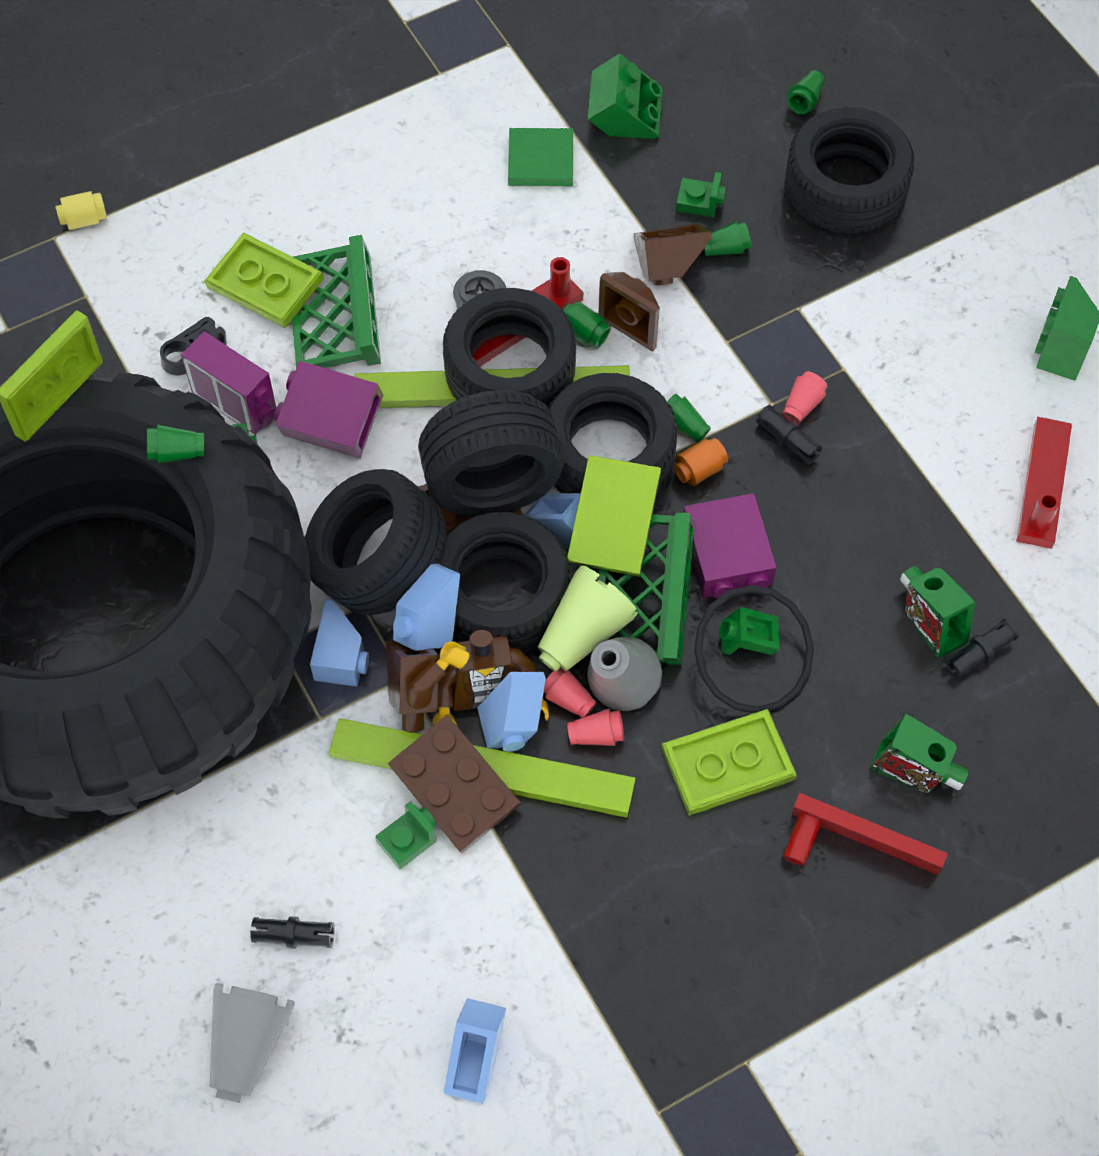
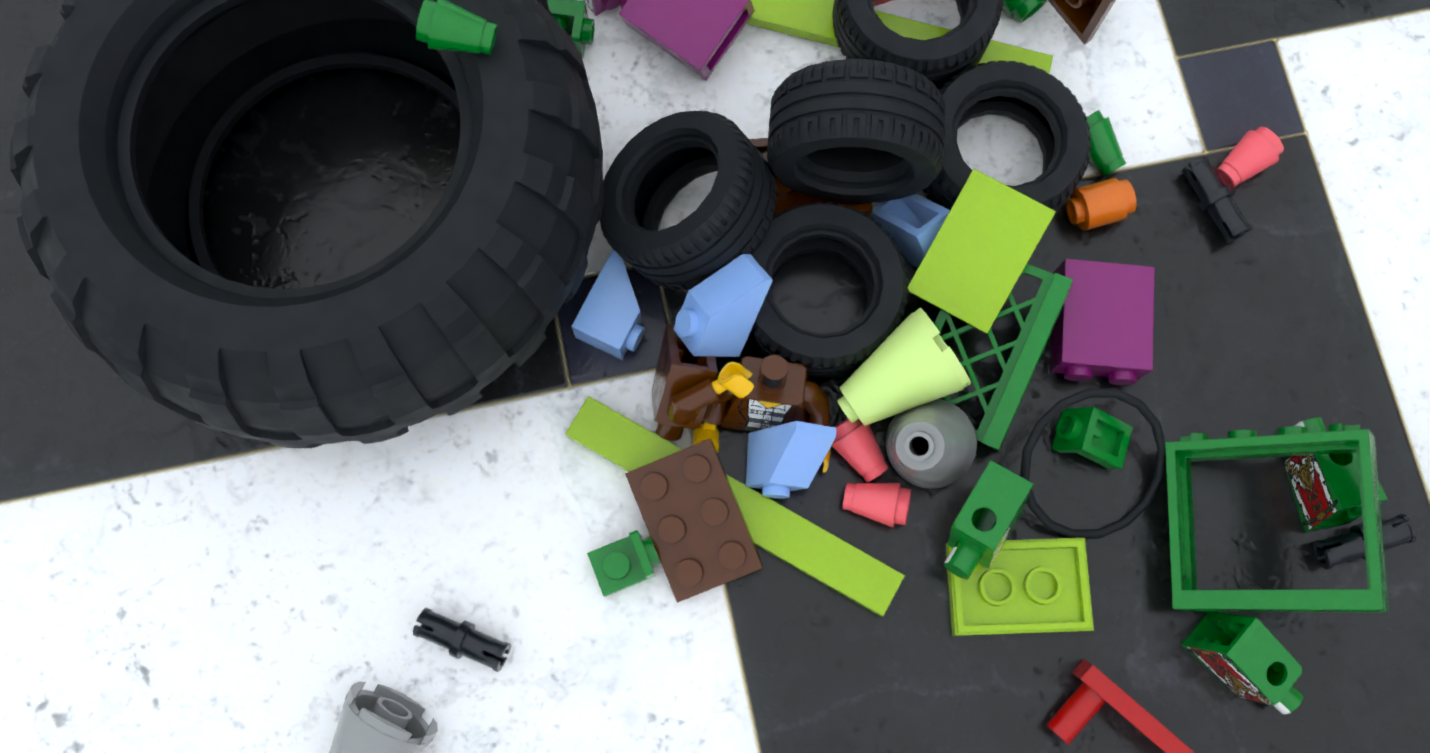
camera: 15 degrees right, 15 degrees up
none -> green torso [944,460,1033,580]
none -> green window [1165,423,1389,613]

